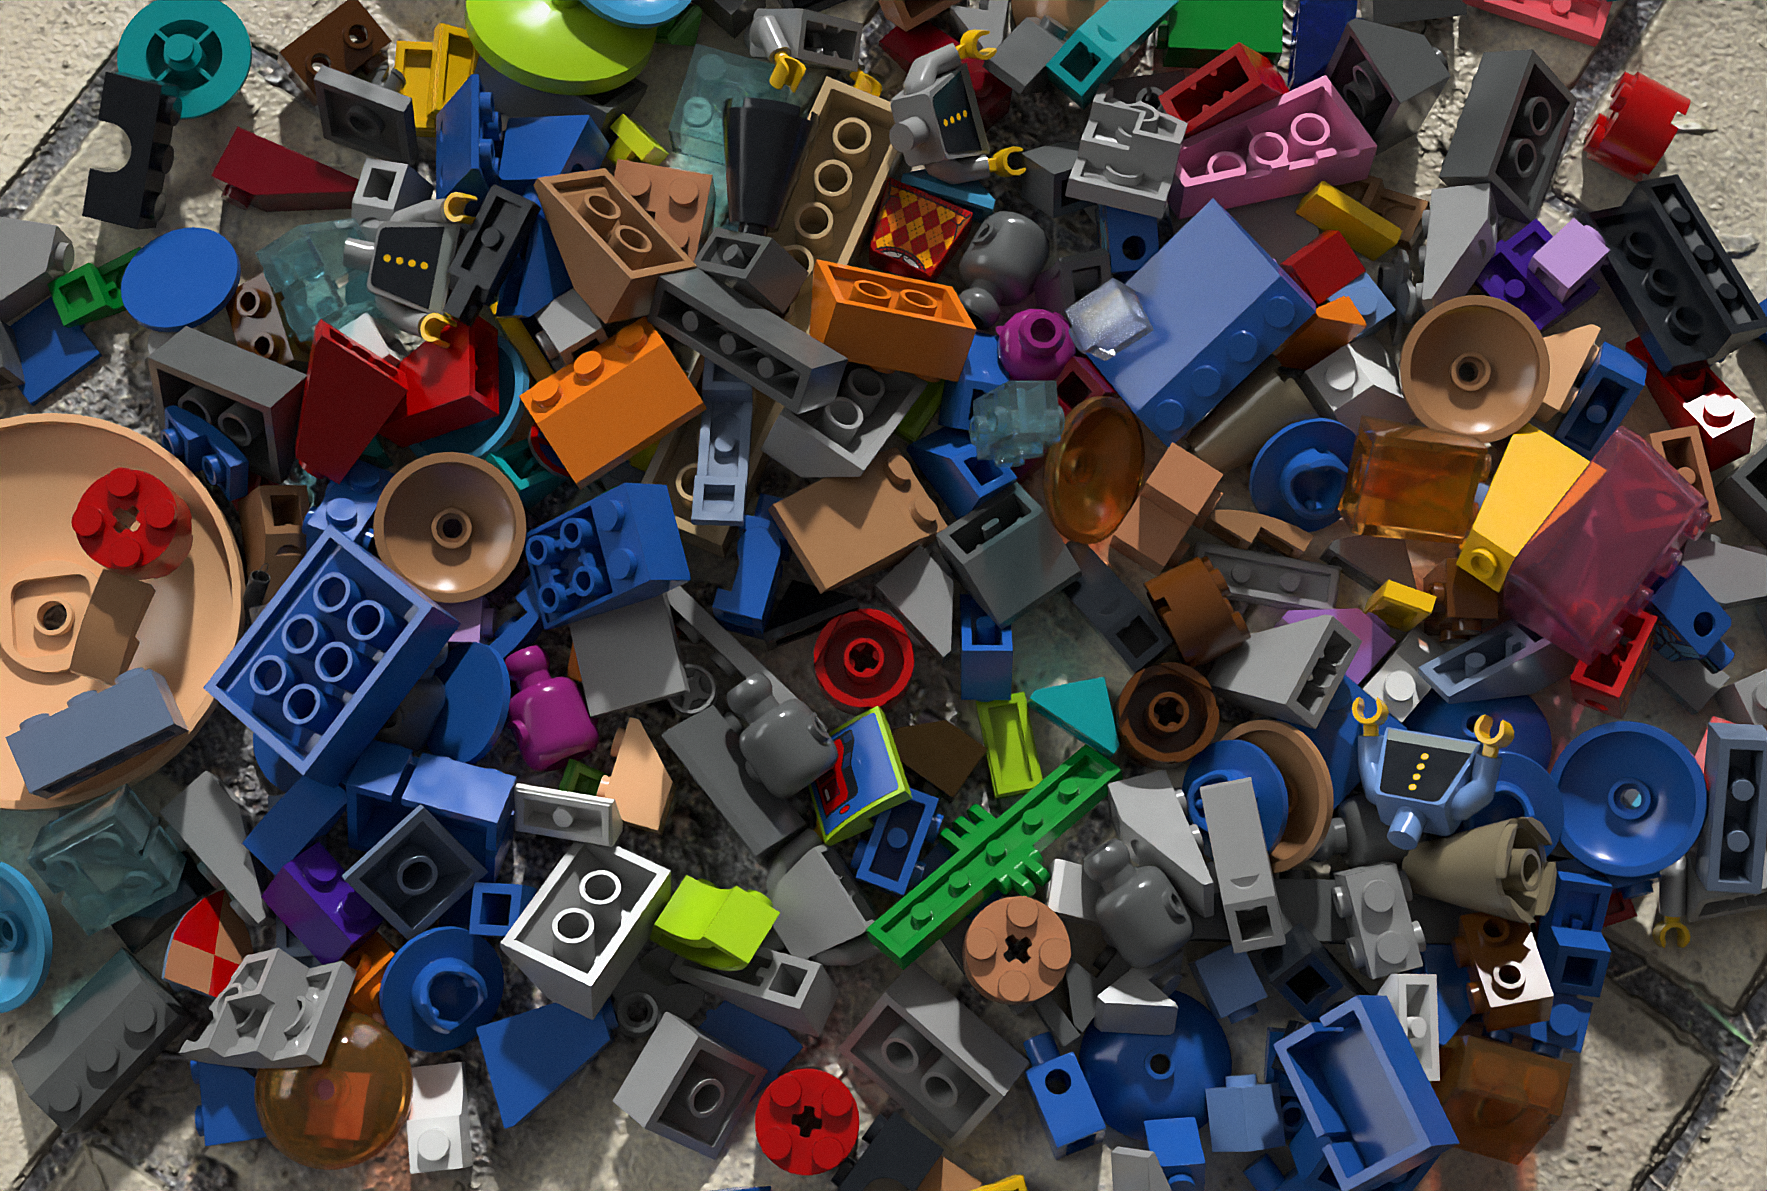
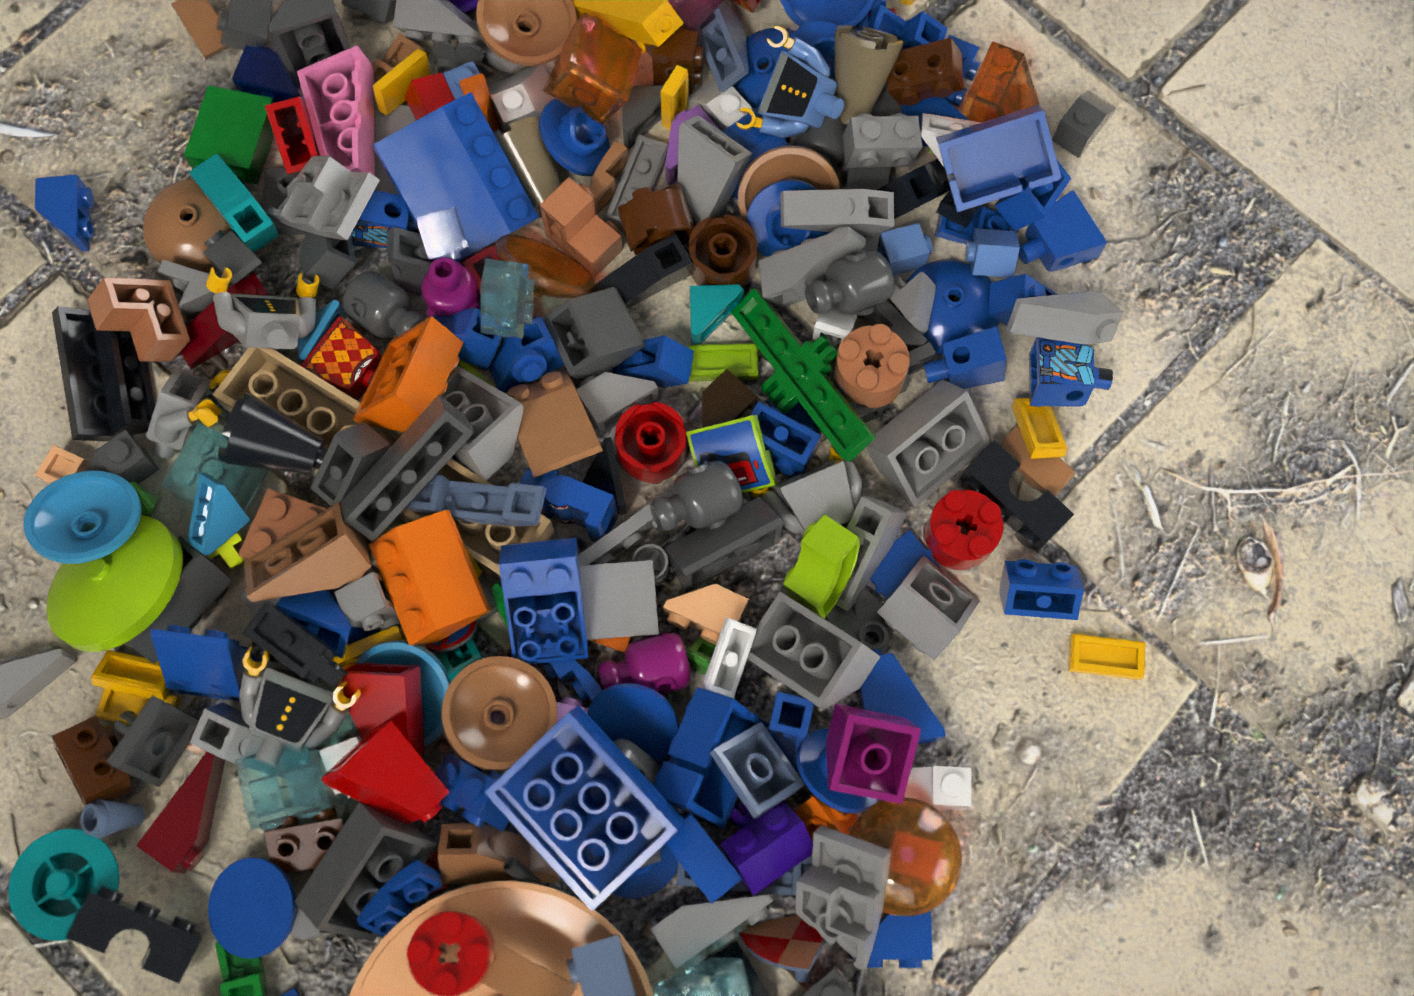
camera: 80 degrees left, 5 degrees down
blue torso [499,115,610,220] -> none
none -> sand blue cone [81,799,144,838]
none -> dark azure slope [187,473,251,555]
none -> blue plate [511,349,547,382]
none -> magenta slope [826,703,921,804]

